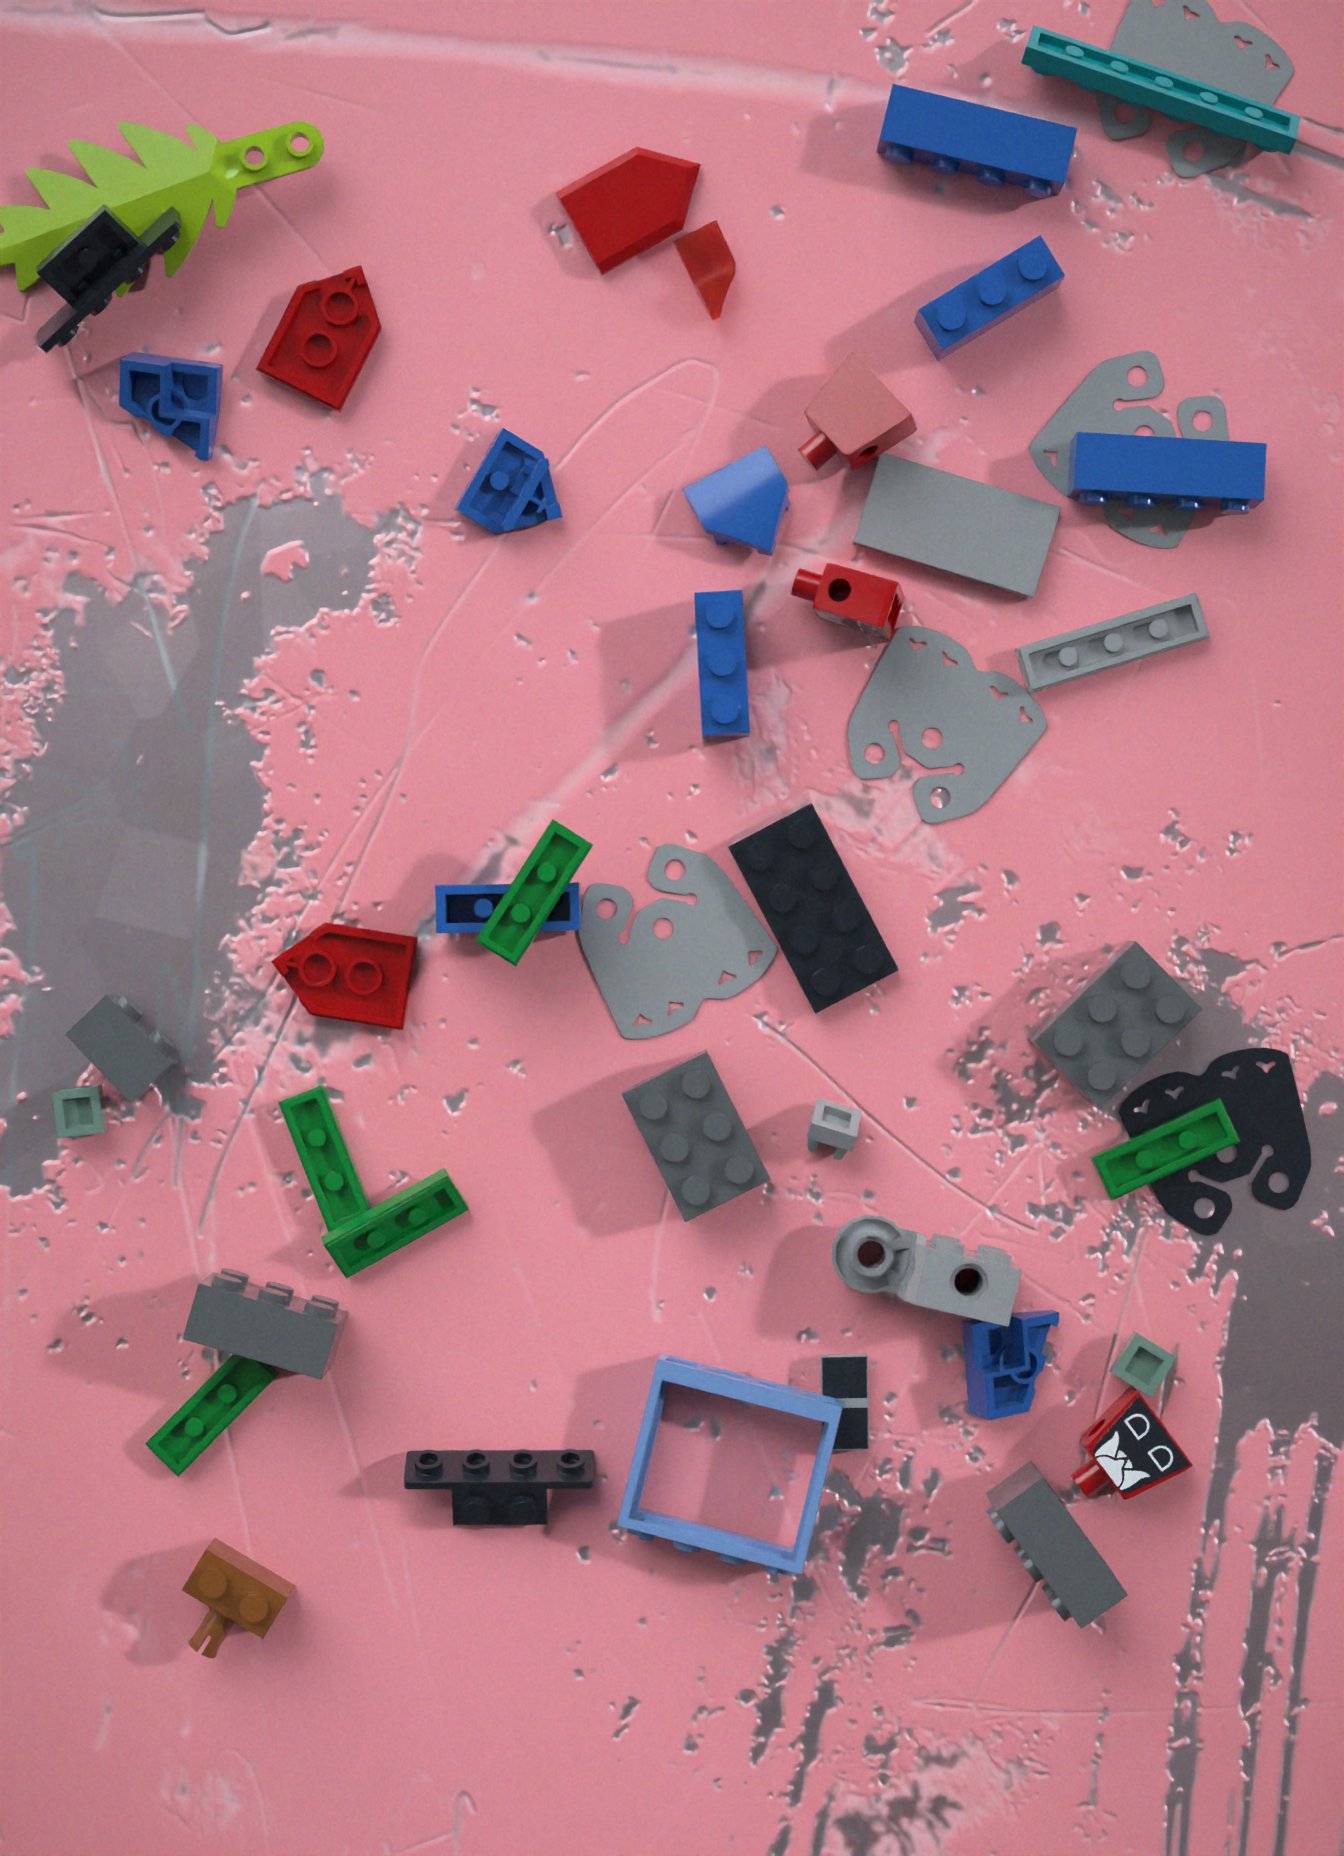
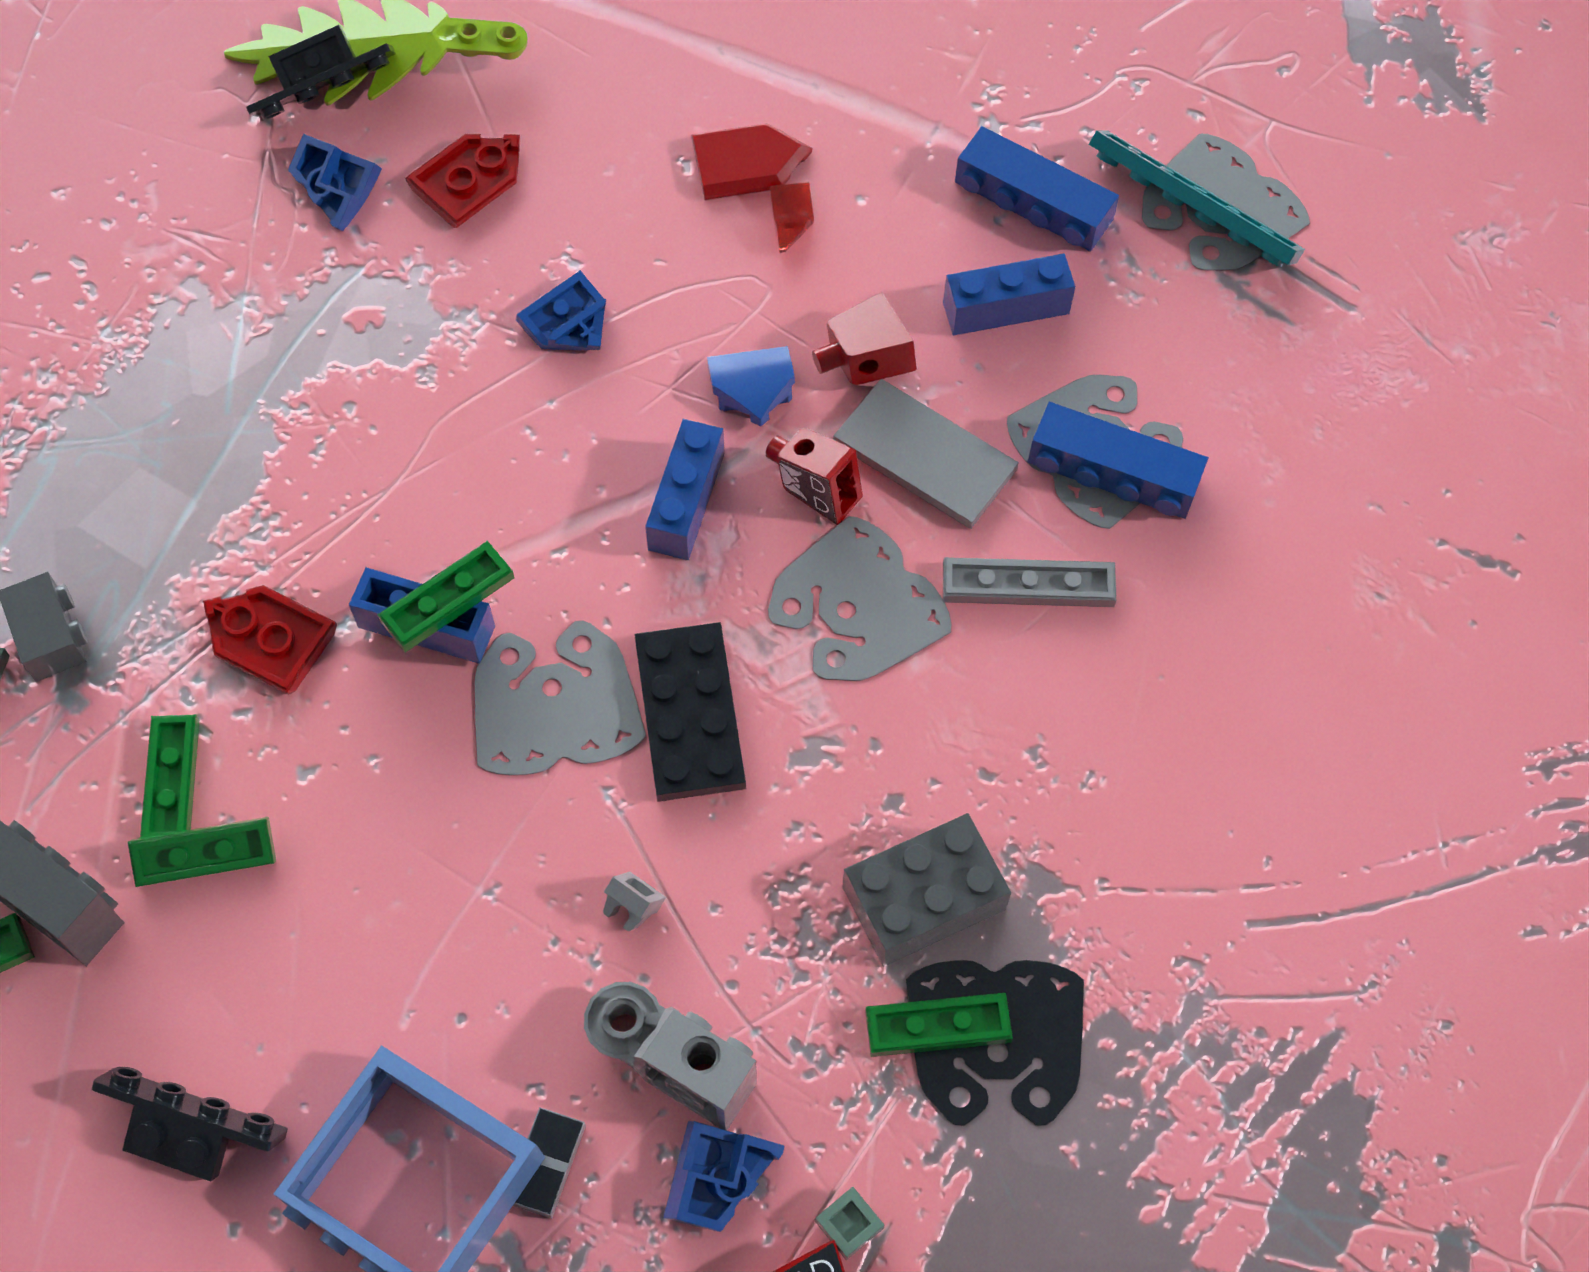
camera: 20 degrees right, 25 degrees down
dark grey brick [622,1050,771,1222] -> none

